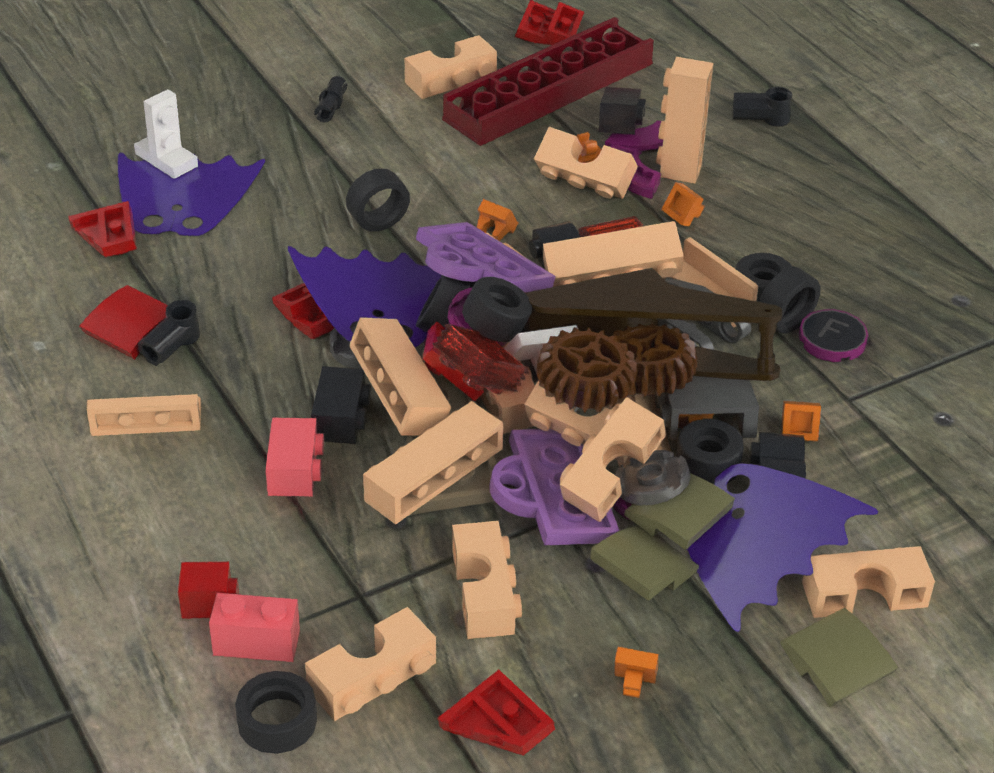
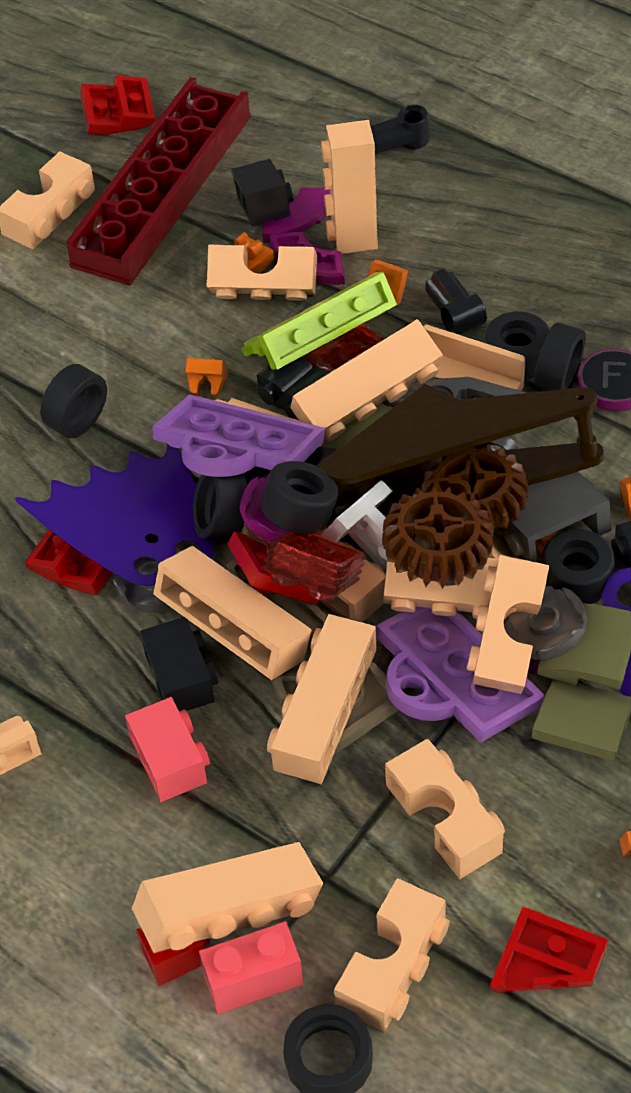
camera: 20 degrees left, 10 degrees up
none -> light nougat brick [132,842,323,953]
none -> lime fence [241,272,397,369]
none -> black piece [426,269,487,334]

